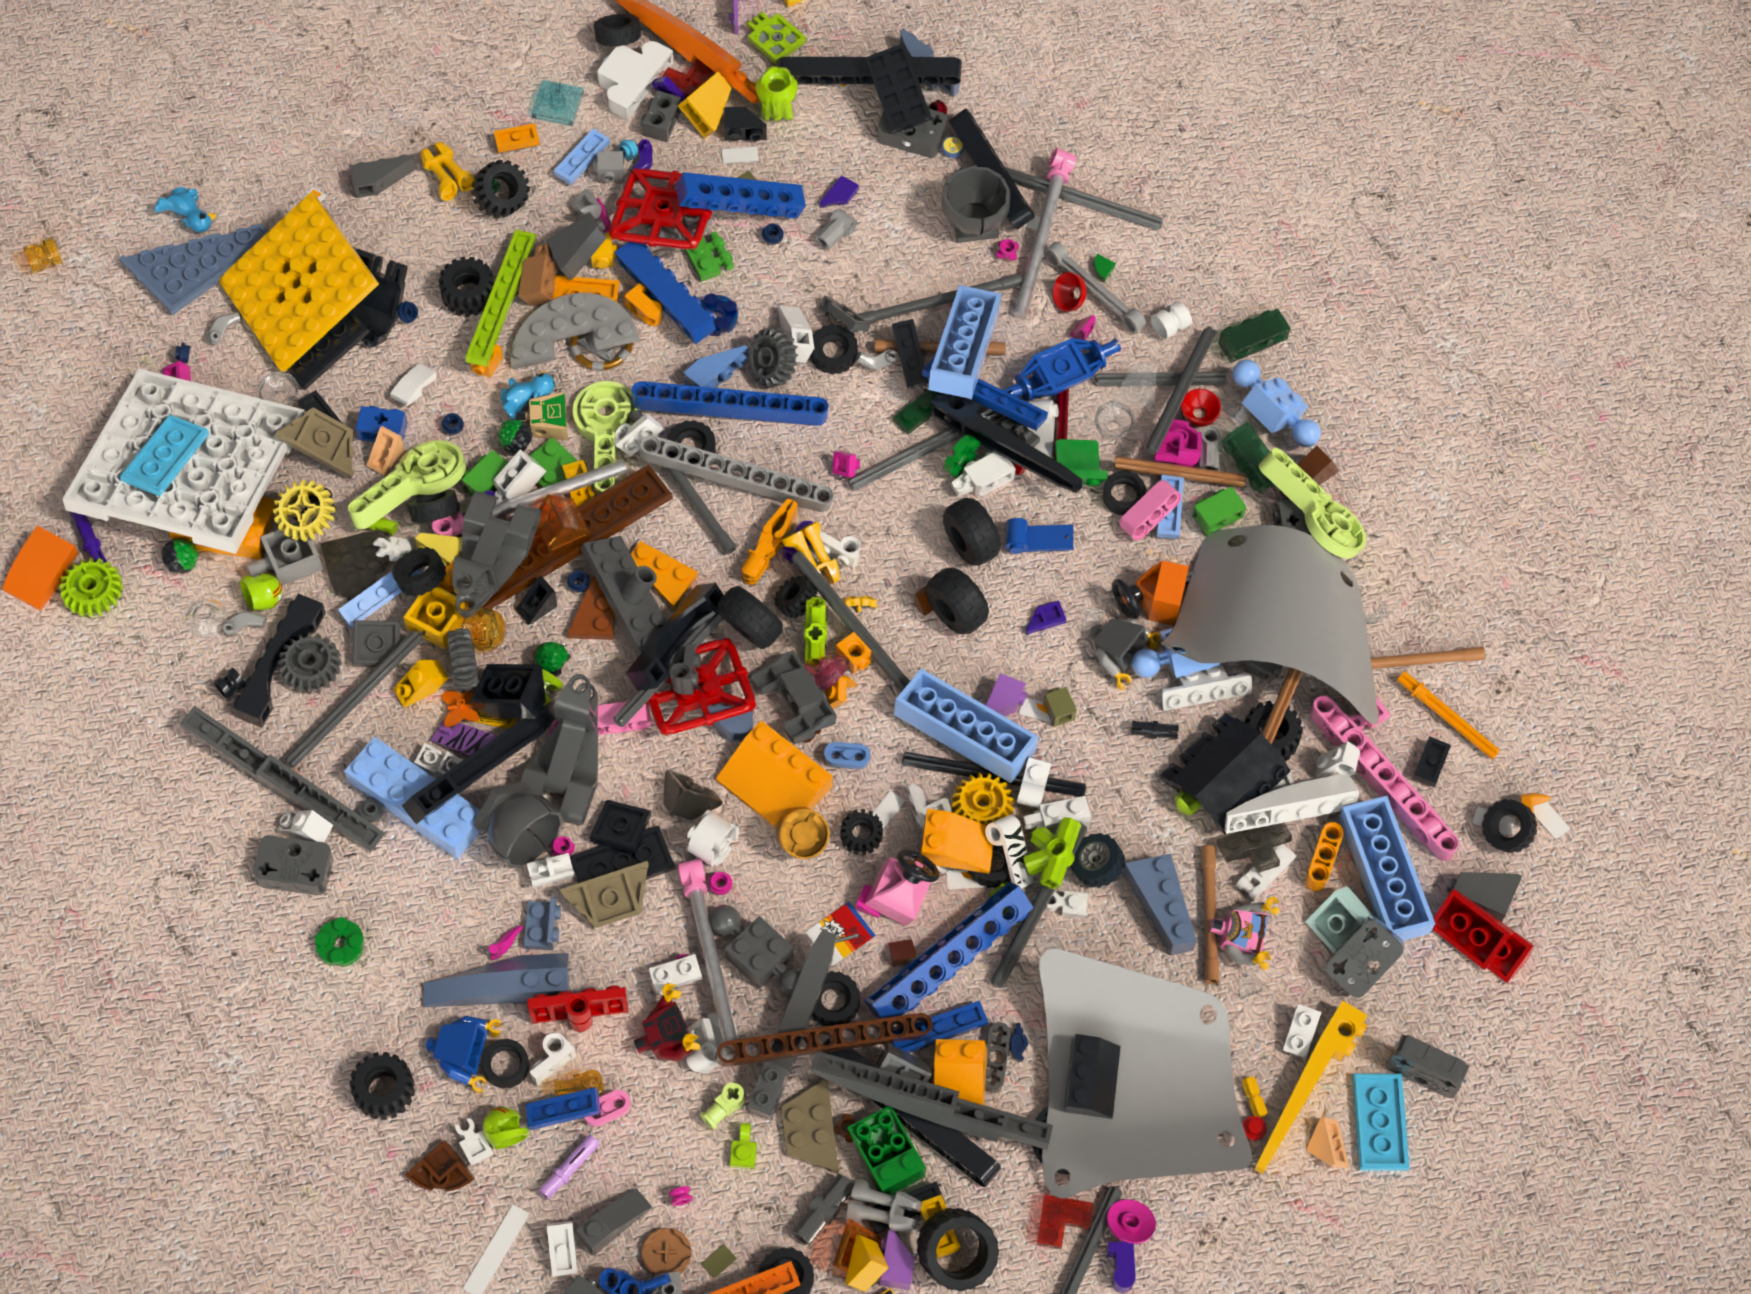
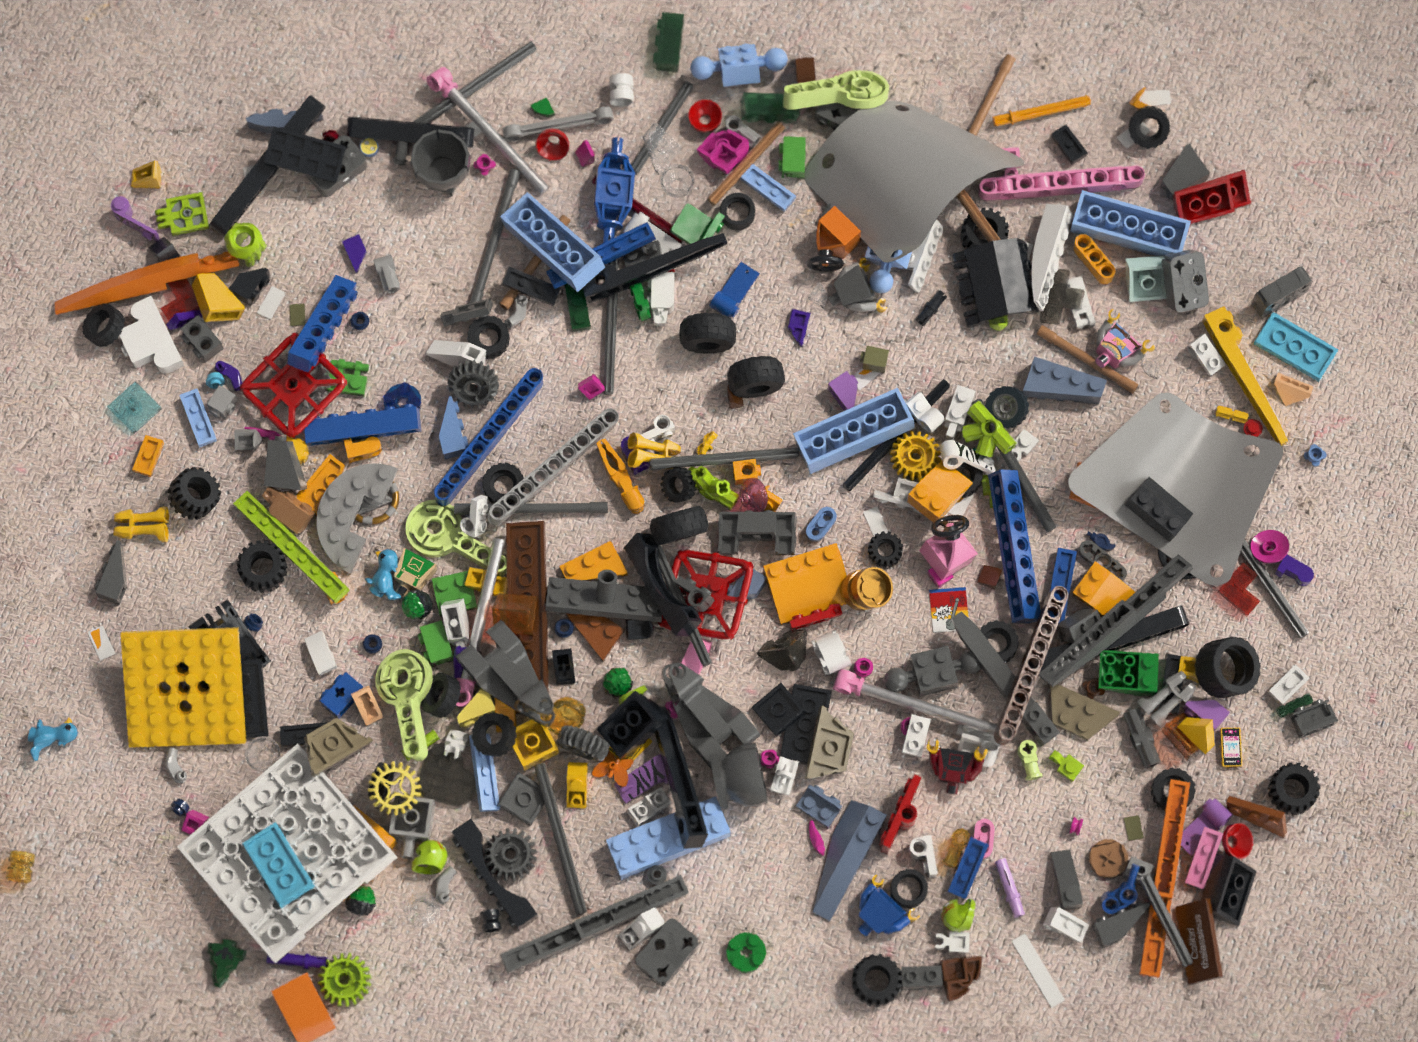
camera: 55 degrees left, 10 degrees up
sand blue wing [119,224,268,316] -> none
bright pink beam [1119,480,1181,540] -> none
dark grey axle [1146,326,1216,455] -> none
white plate [1315,741,1360,778] -> none
none -> black slope [149,237,181,262]
none -> dark green rock [207,939,247,988]
none -> black plate [626,620,655,640]
none -> red hinge [789,603,843,631]
none -> dark grey hinge [901,965,942,990]
none -> medium blue plate [1303,444,1327,467]

